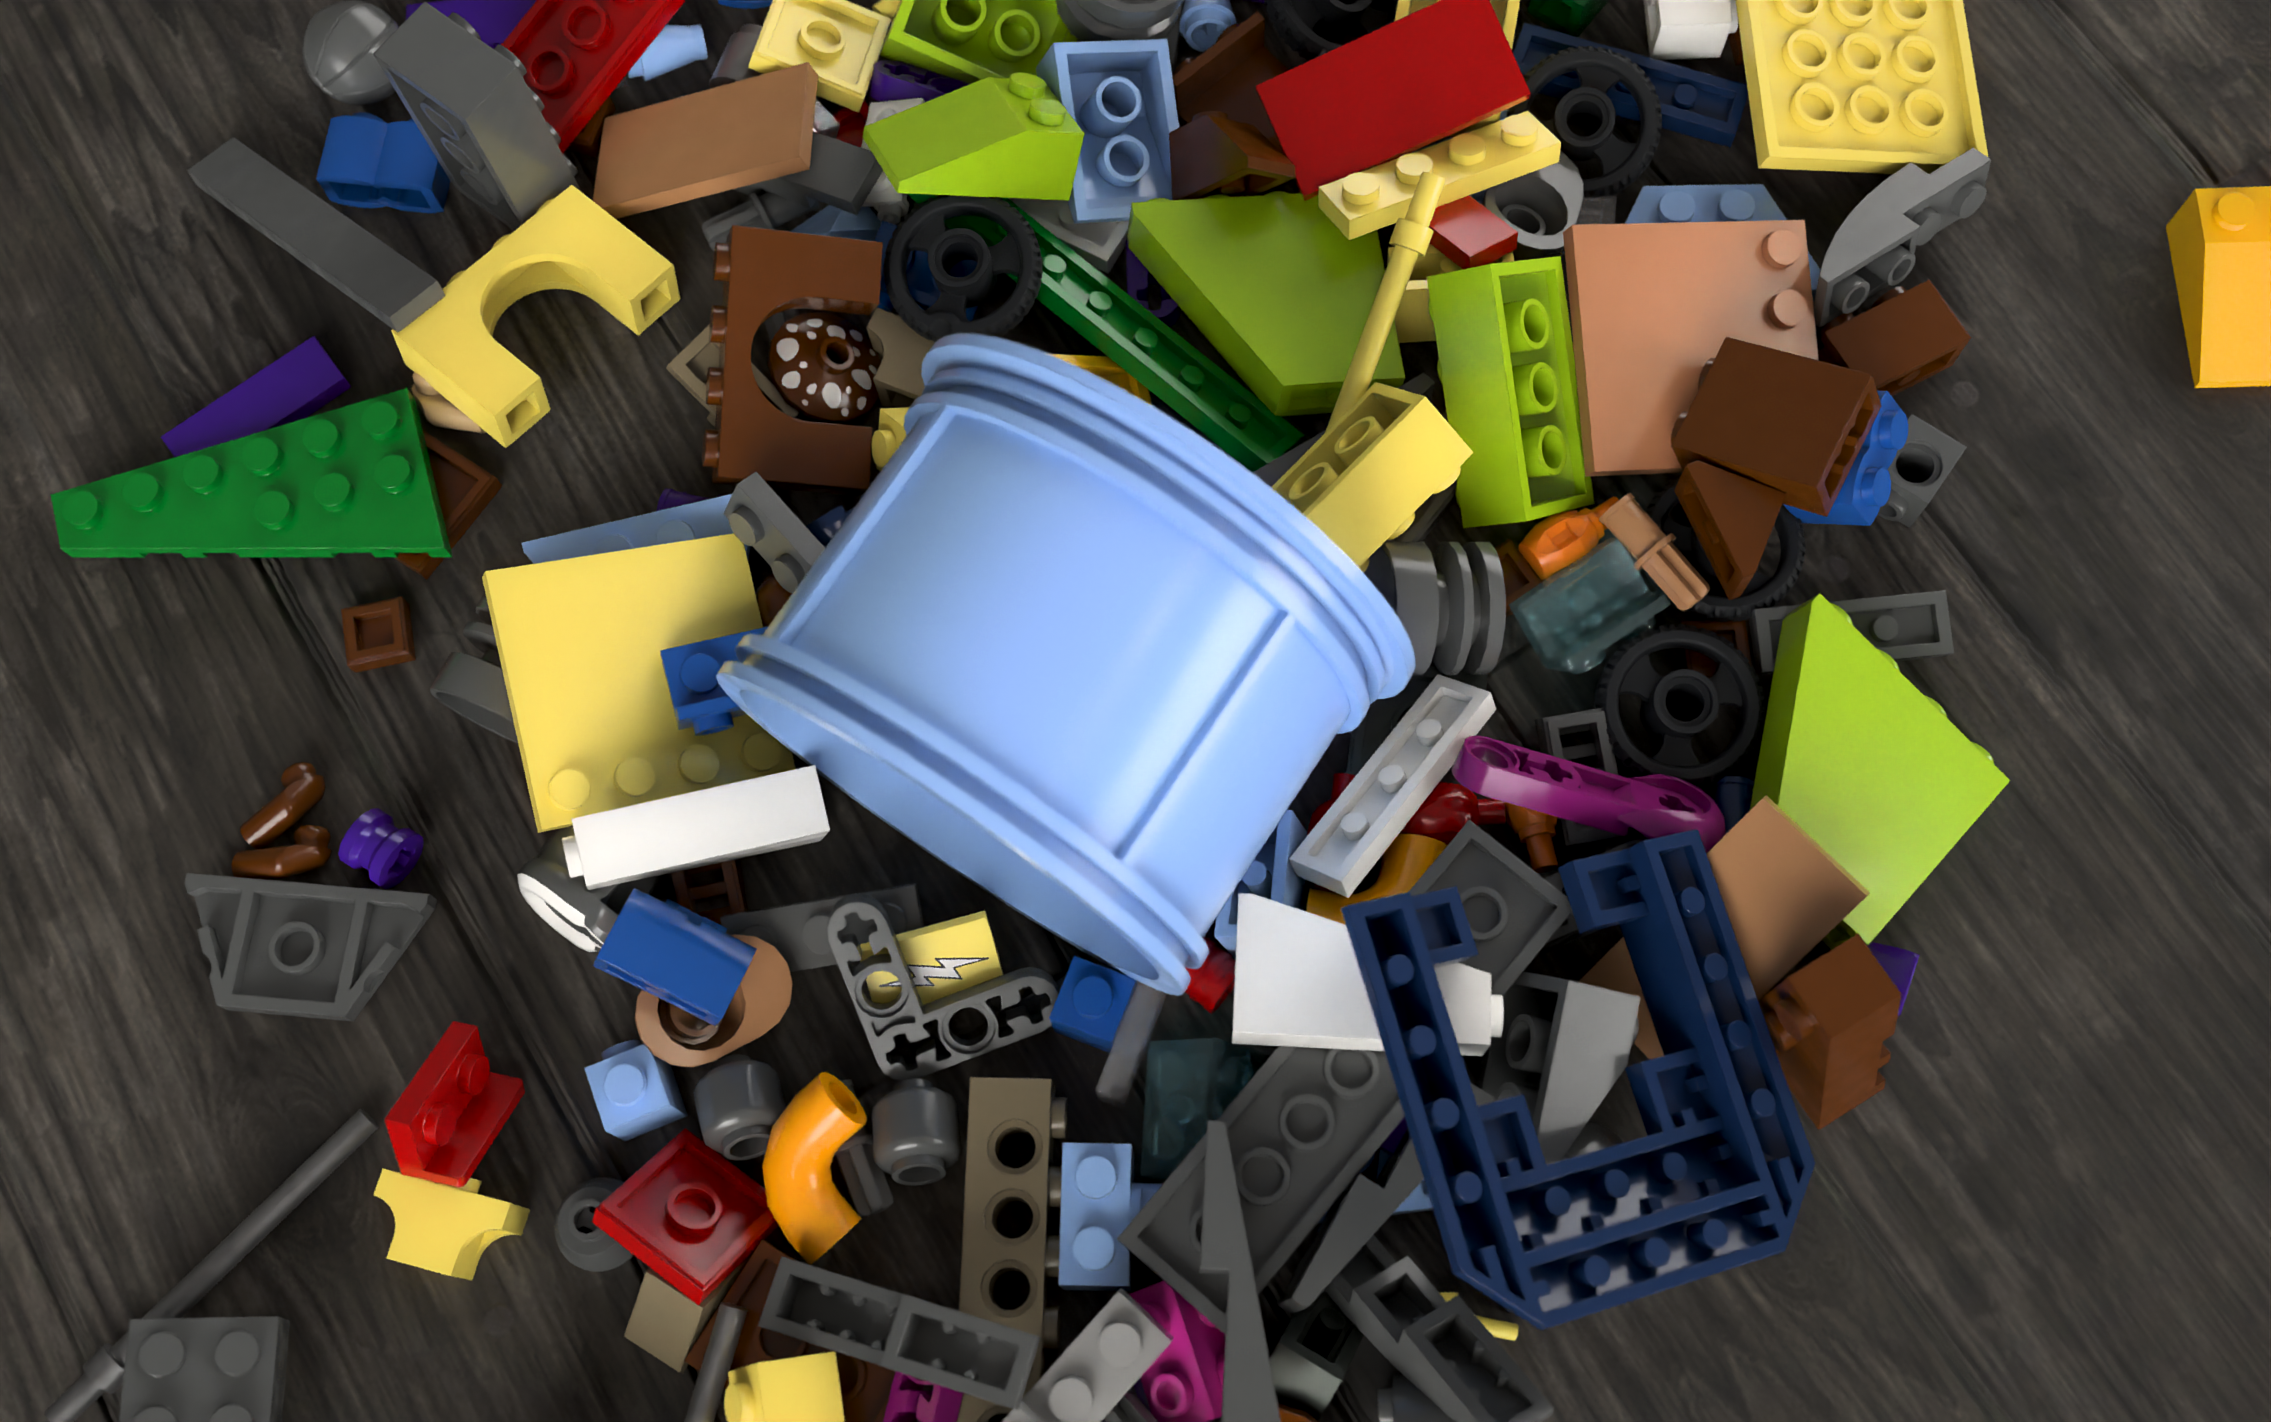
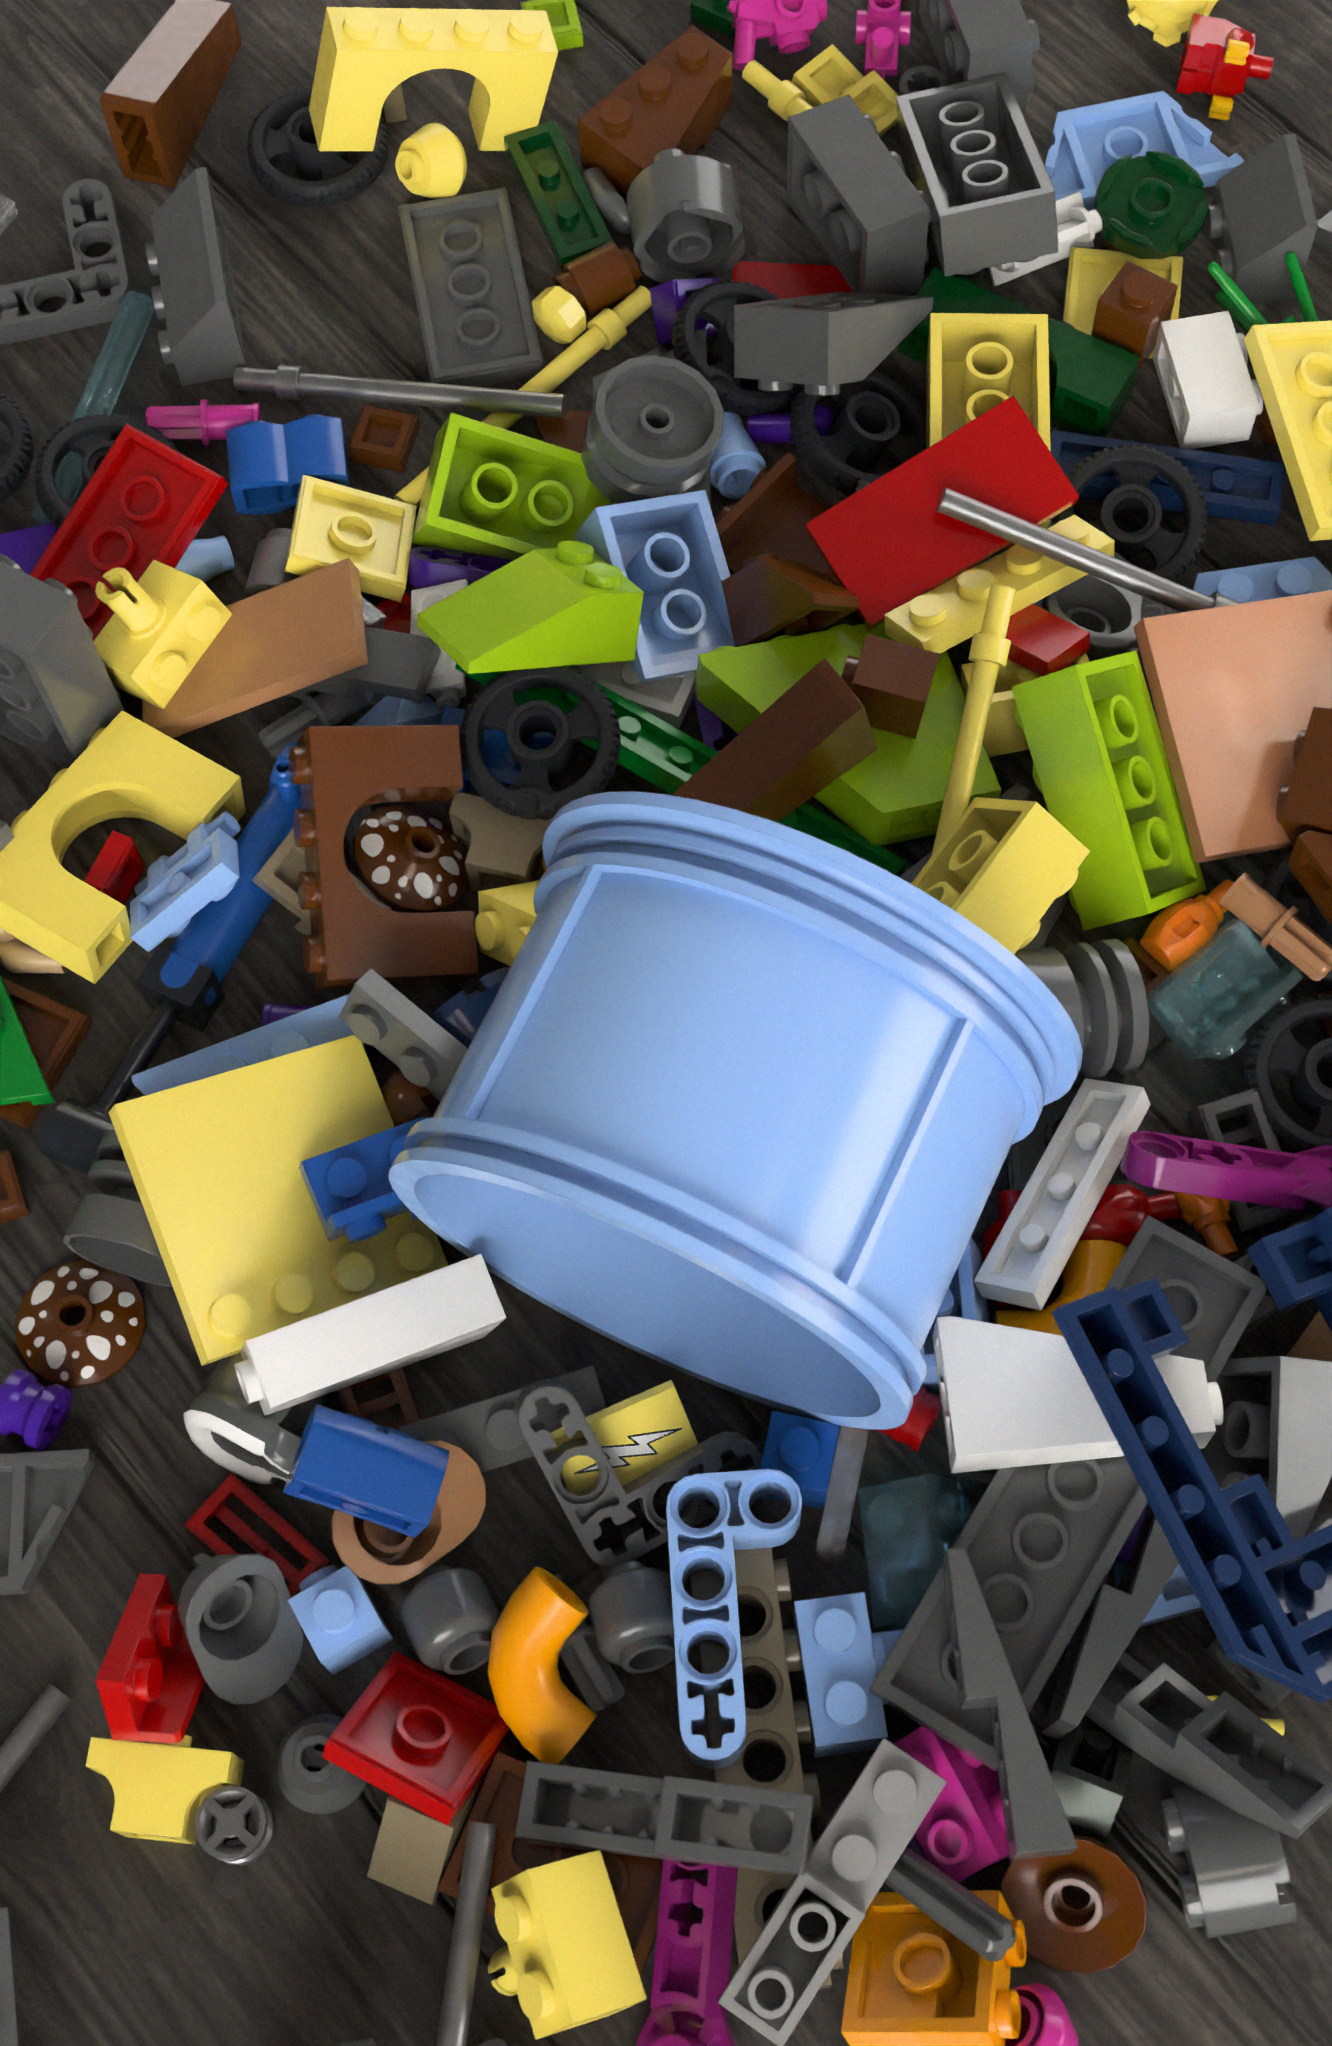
camera: 10 degrees left, 5 degrees down
none -> reddish brown dish [15,1260,147,1388]
none -> piece [40,741,302,1176]
none -> red tile [83,831,146,905]
none -> light yellow brick [94,560,232,709]
none -> light blue plate [130,812,240,952]
none -> dark grey piece [177,1553,304,1704]
none -> red tile [184,1473,333,1598]
none -> flat silver wheel [194,1785,276,1866]
none -> light blue beam [666,1469,802,1770]
none -> reddish brown slope [672,658,878,823]
none -> reddish brown brick [842,634,940,739]
none -> flat silver bar [936,487,1239,612]

